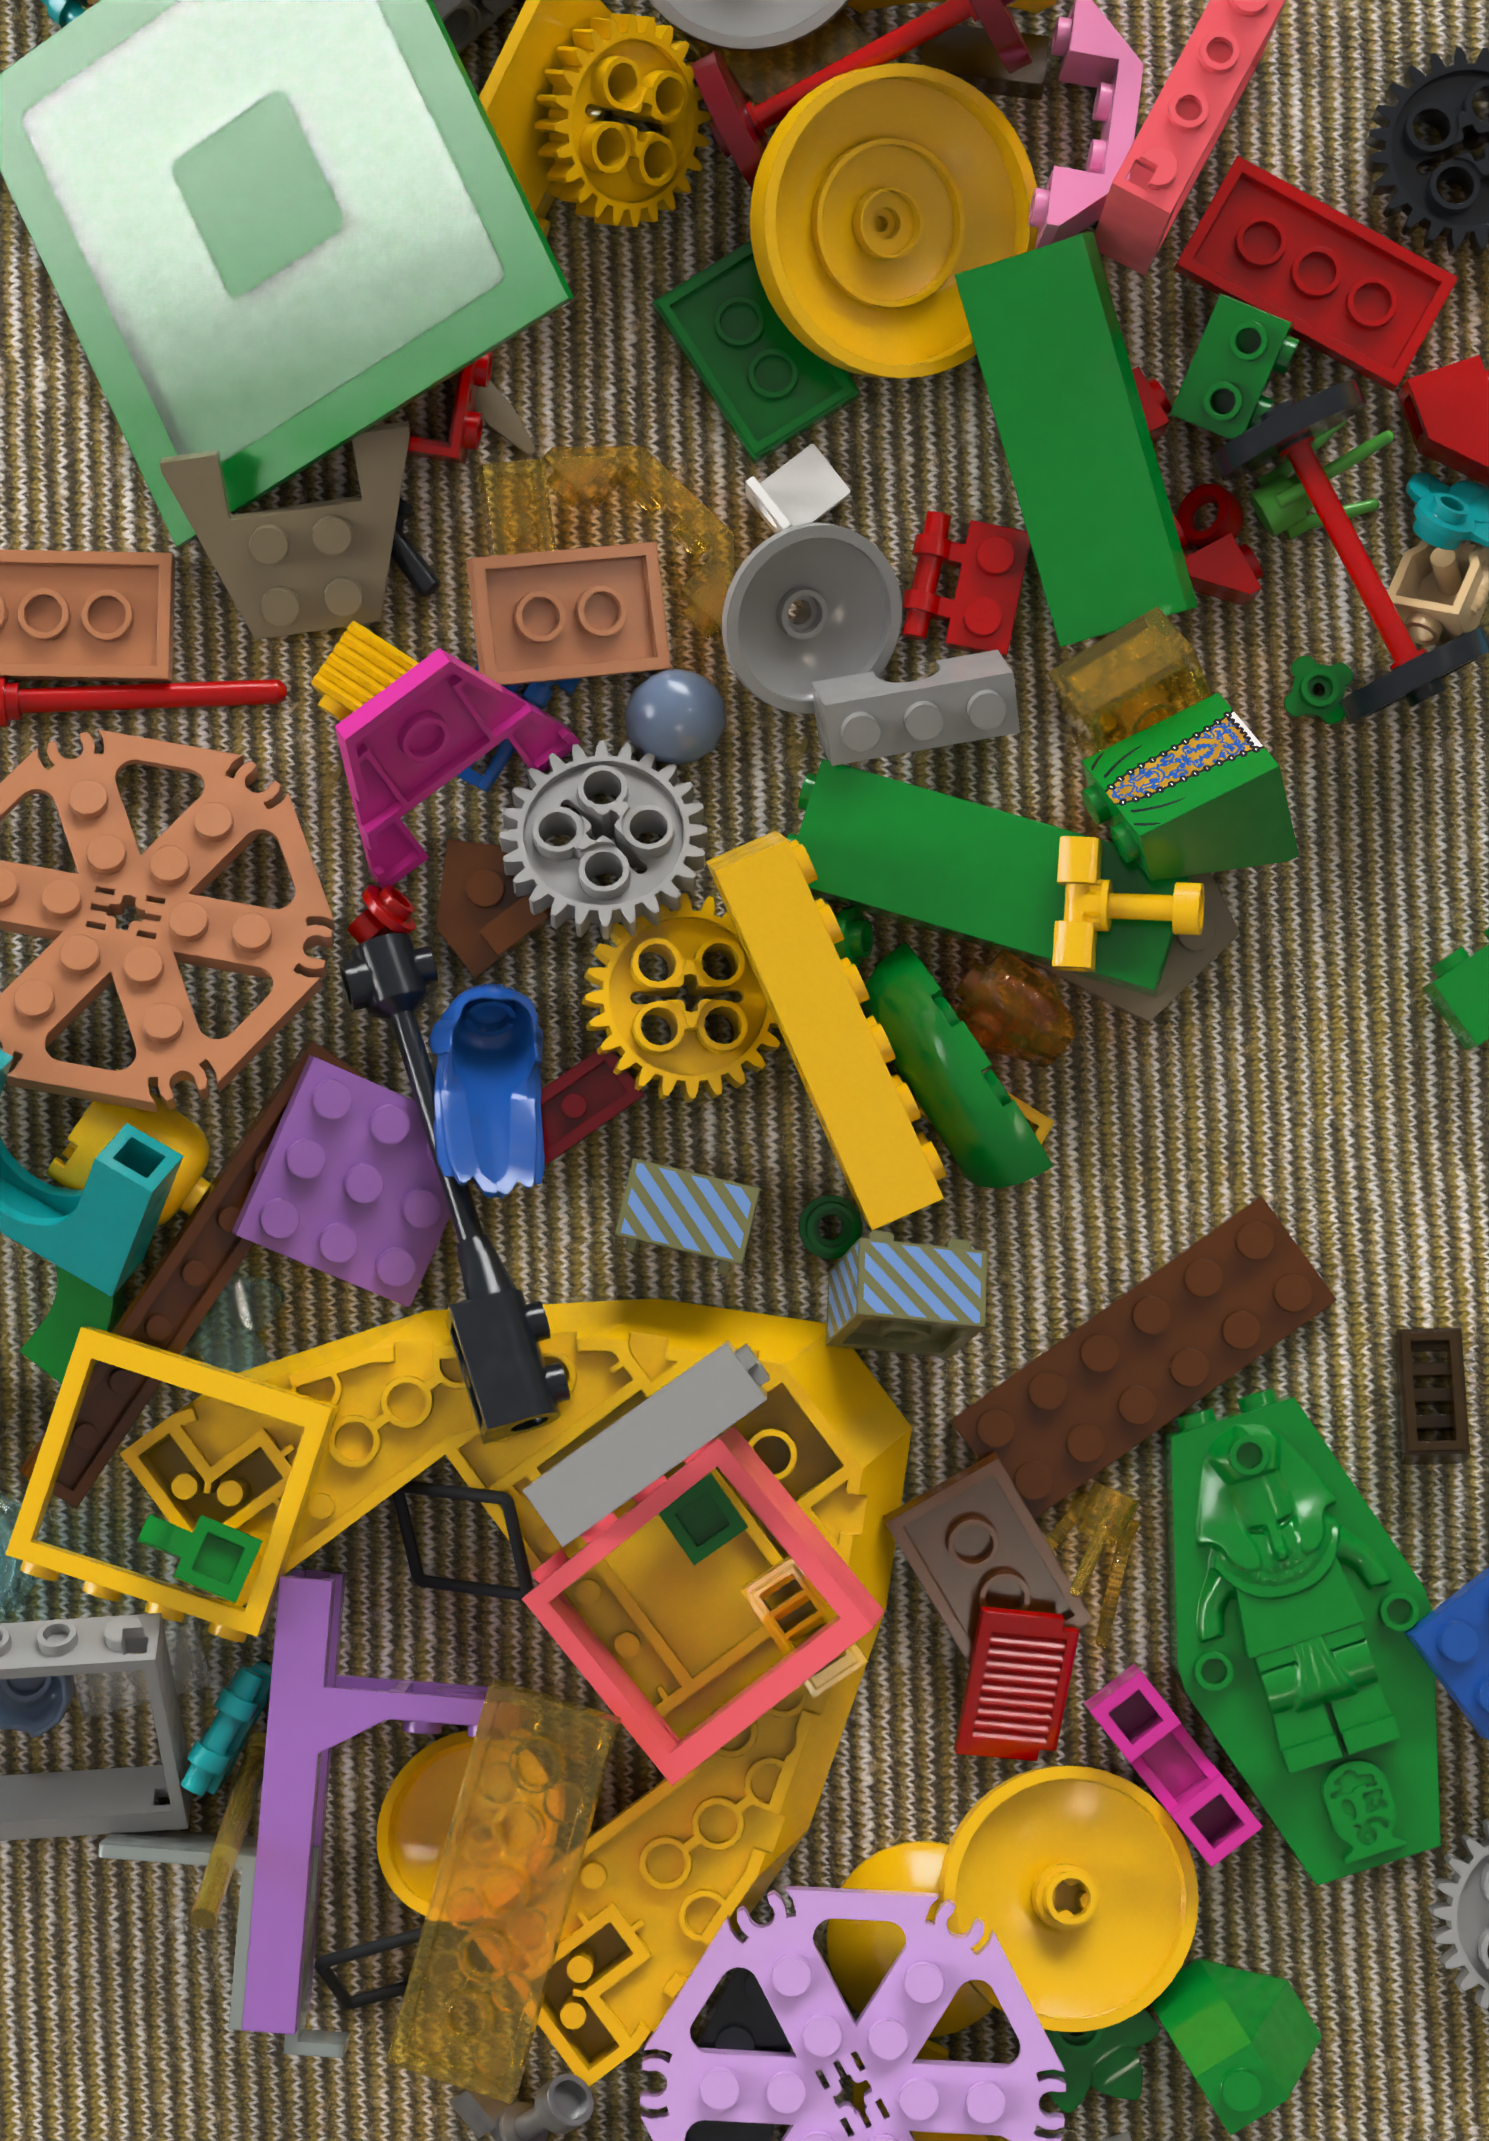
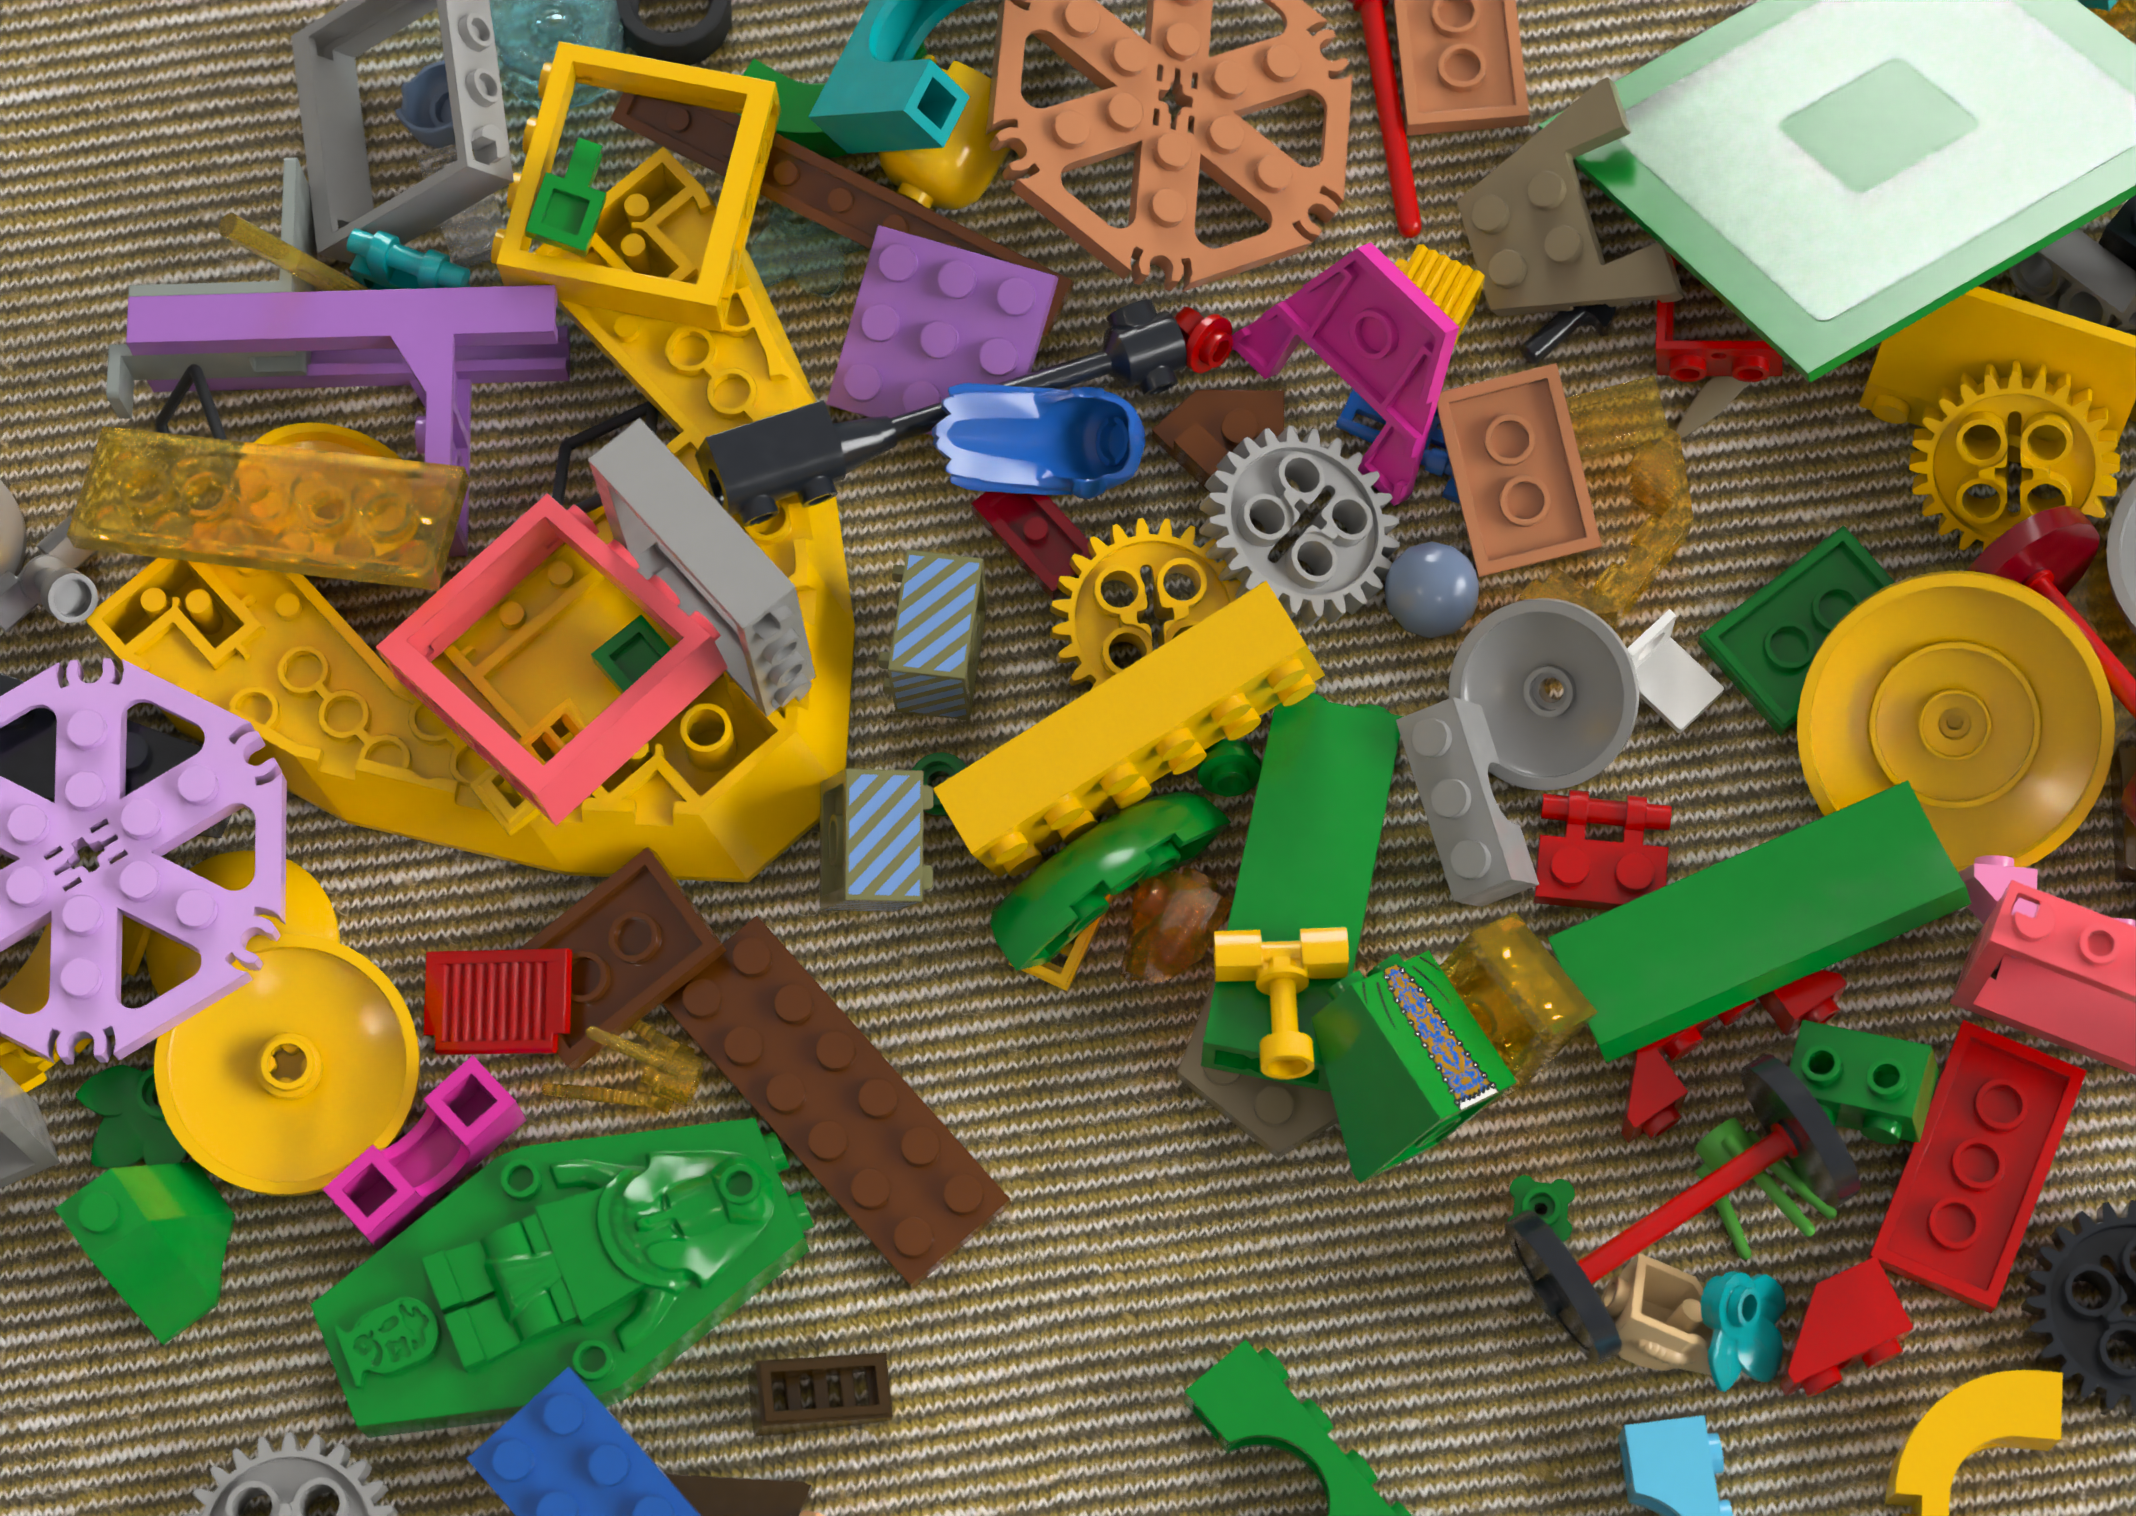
camera: 85 degrees right, 15 degrees down
red piece [1177,483,1244,548] -> none

